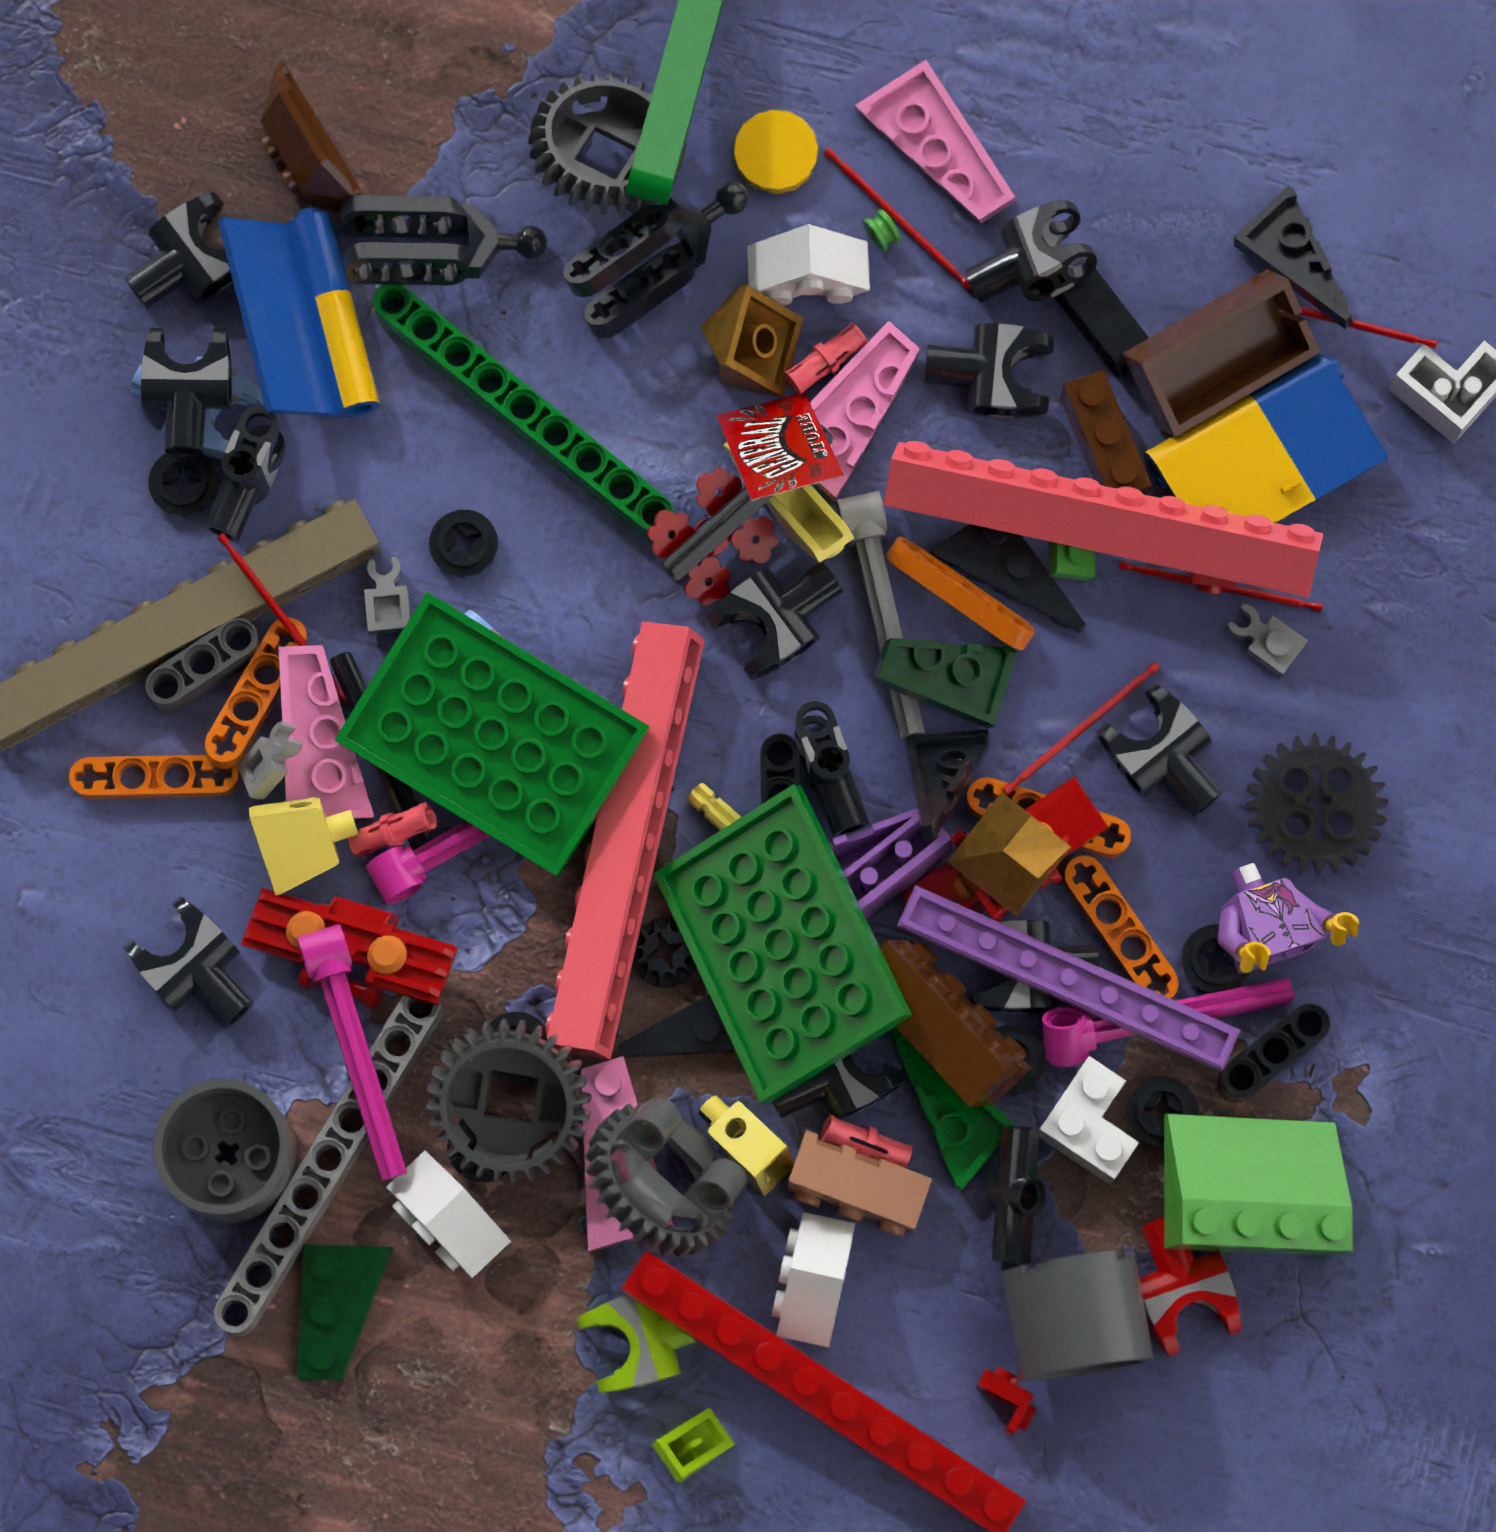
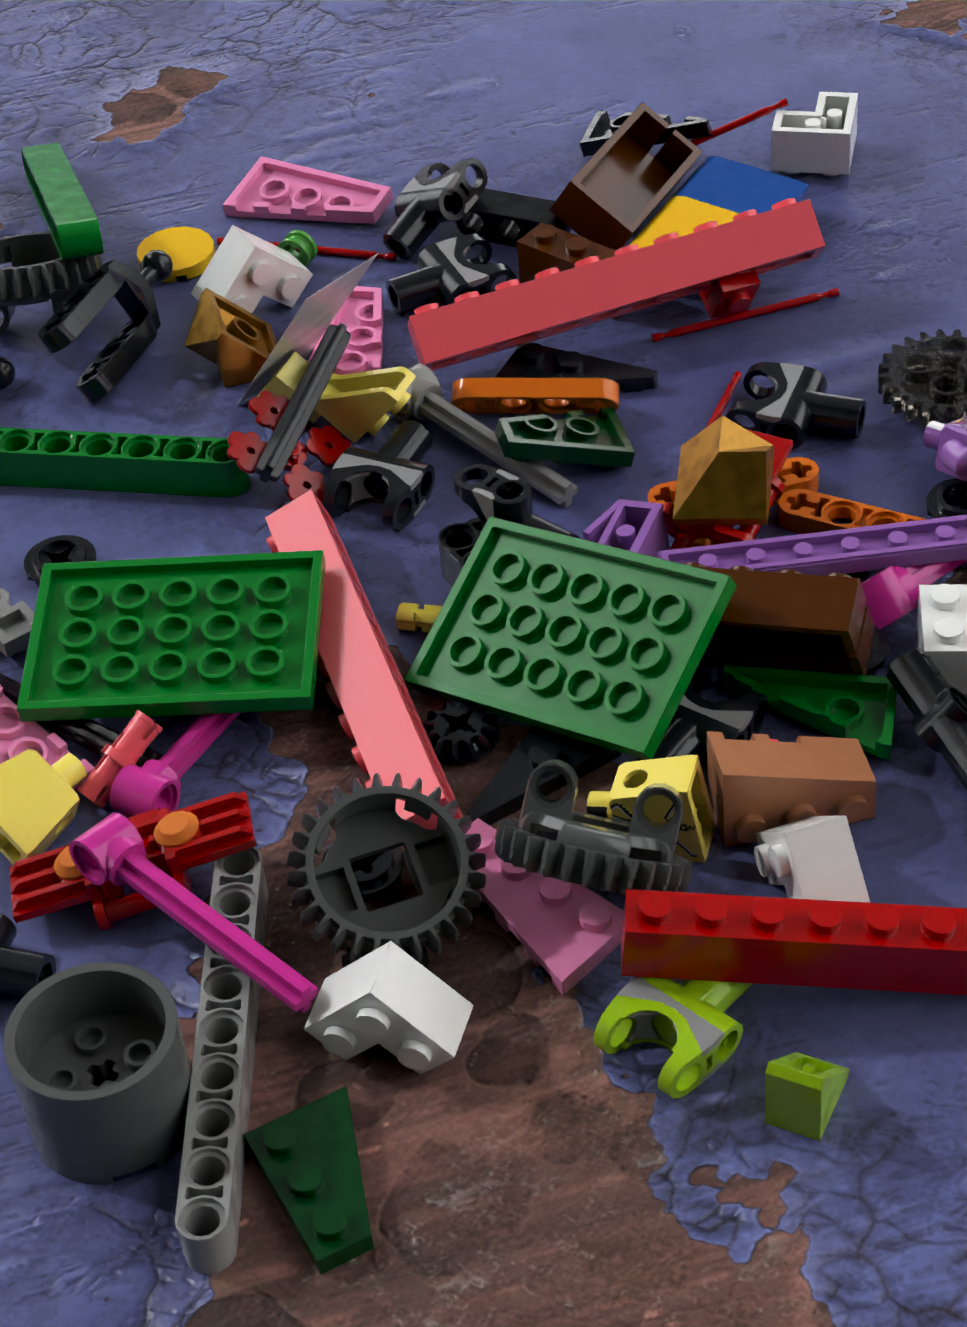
camera: 25 degrees left, 35 degrees down
black wing [905,729,989,840] -> none
bright green plate [1048,541,1095,581] -> none
light grey plate [1226,604,1308,678] -> none

